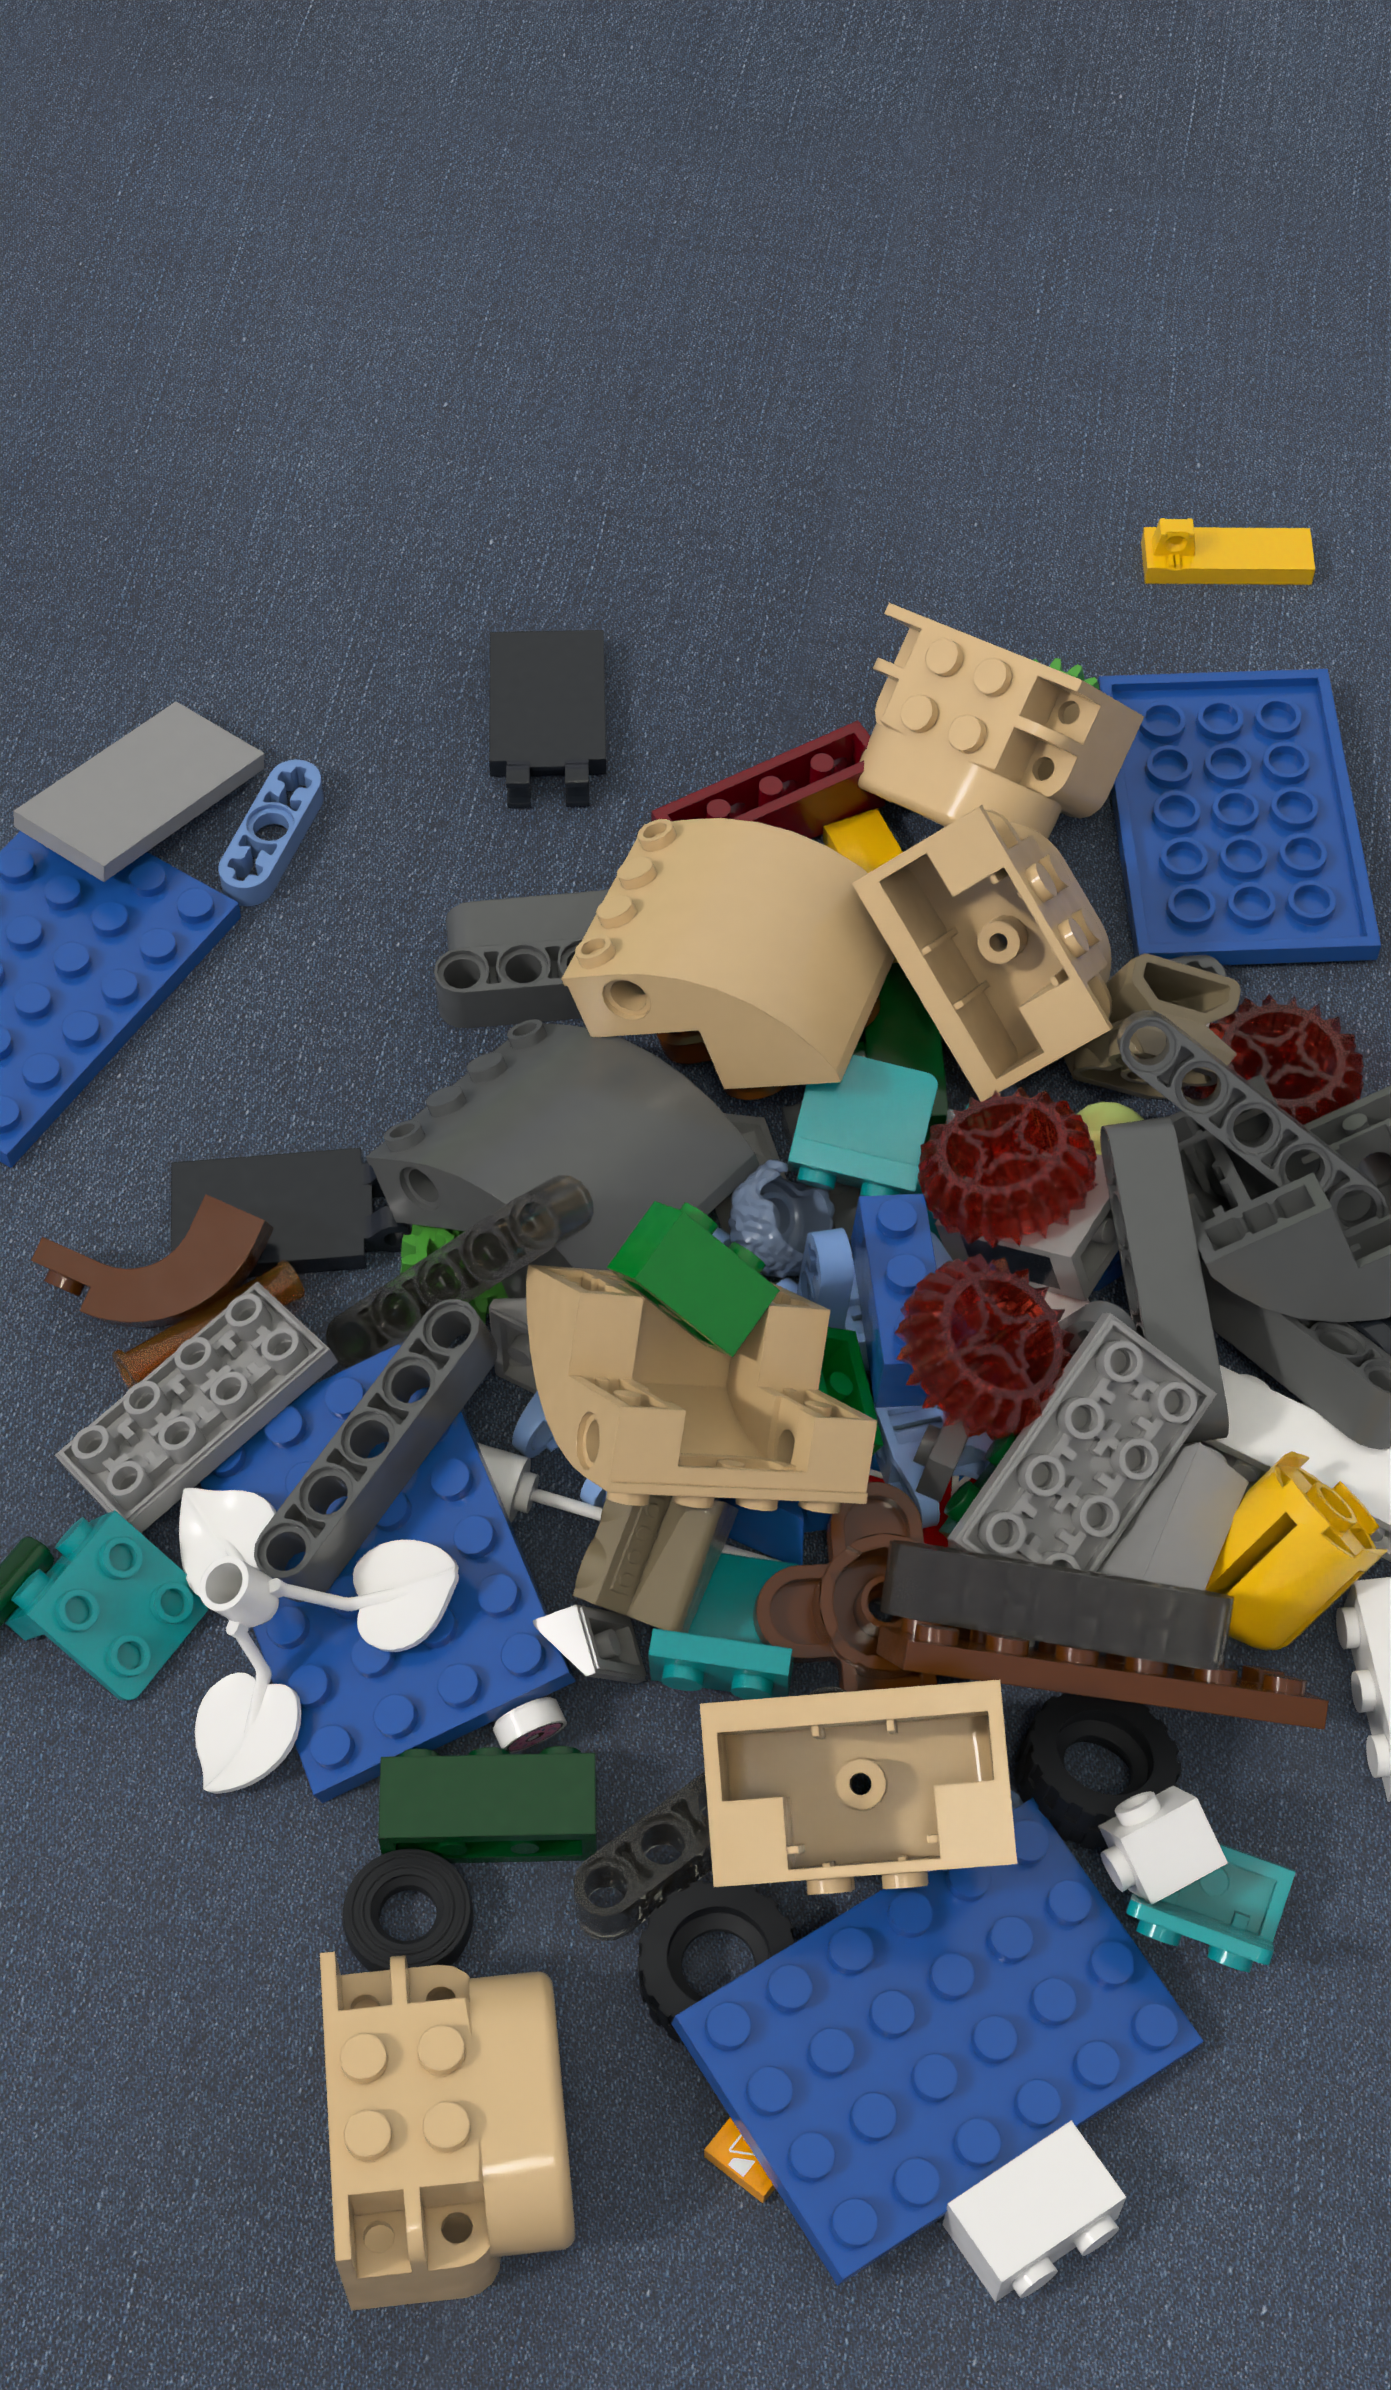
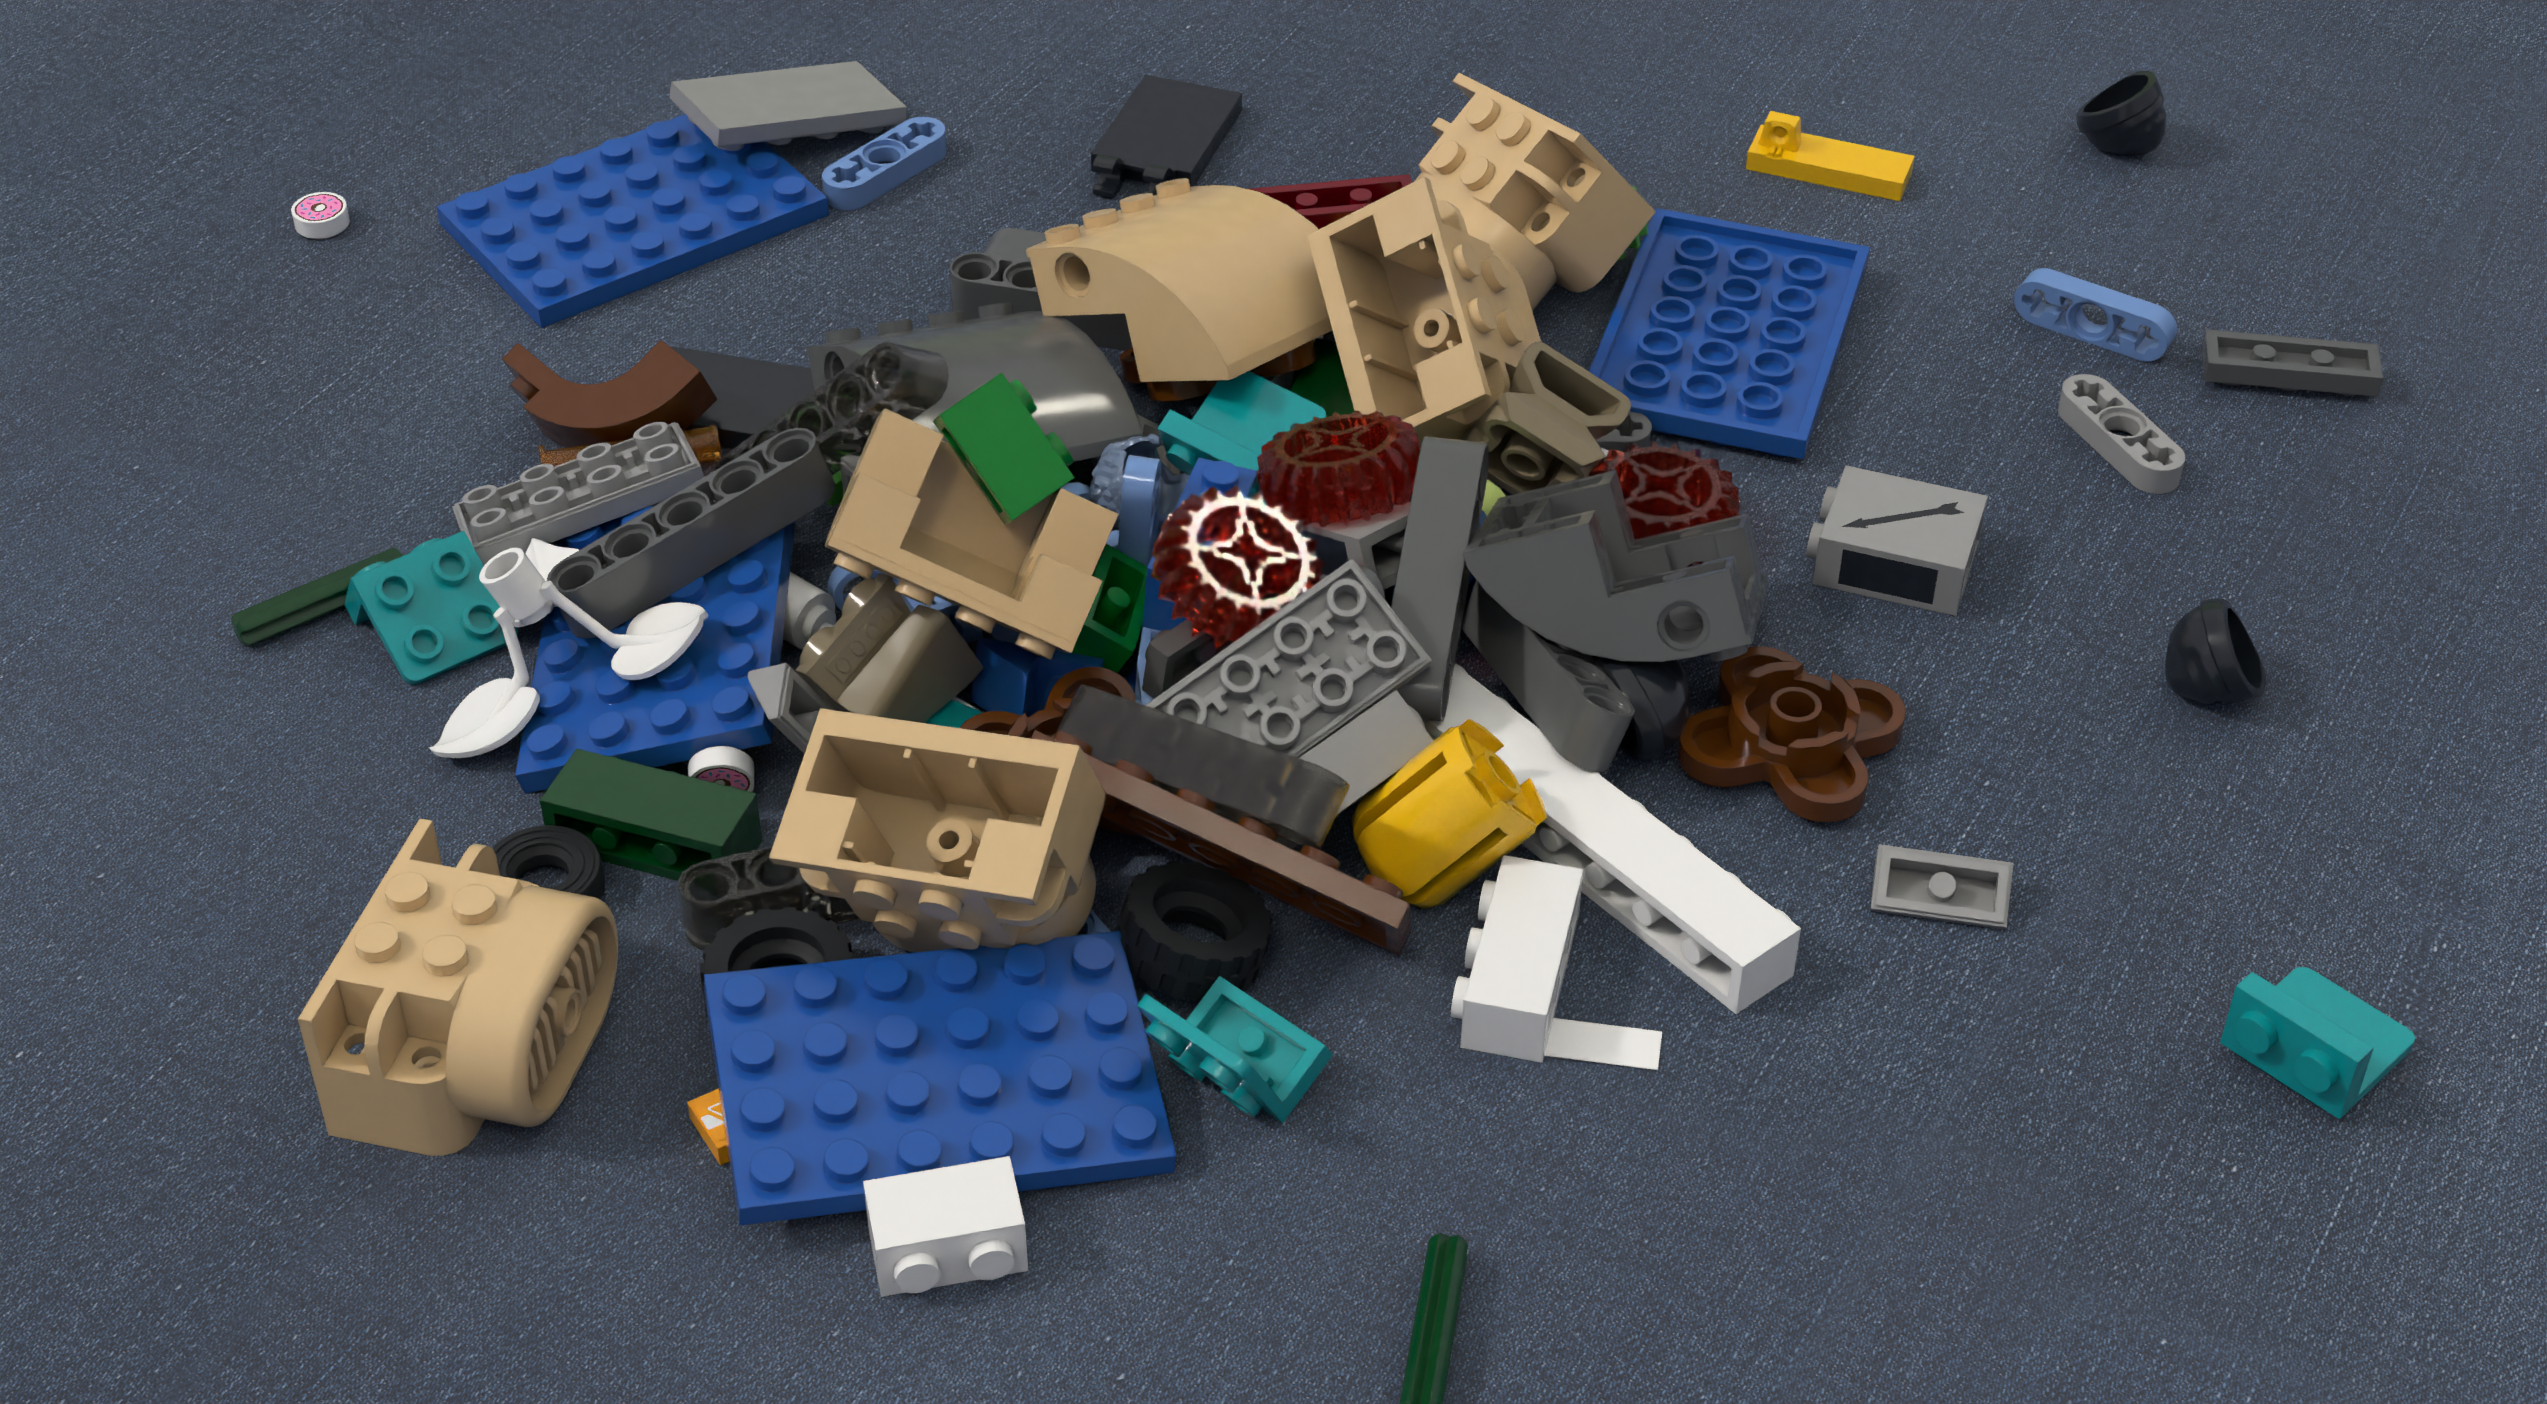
camera: 20 degrees right, 15 degrees down
white brick [1098,1786,1228,1905] -> none
dark grey beam [1117,1010,1388,1231] -> none

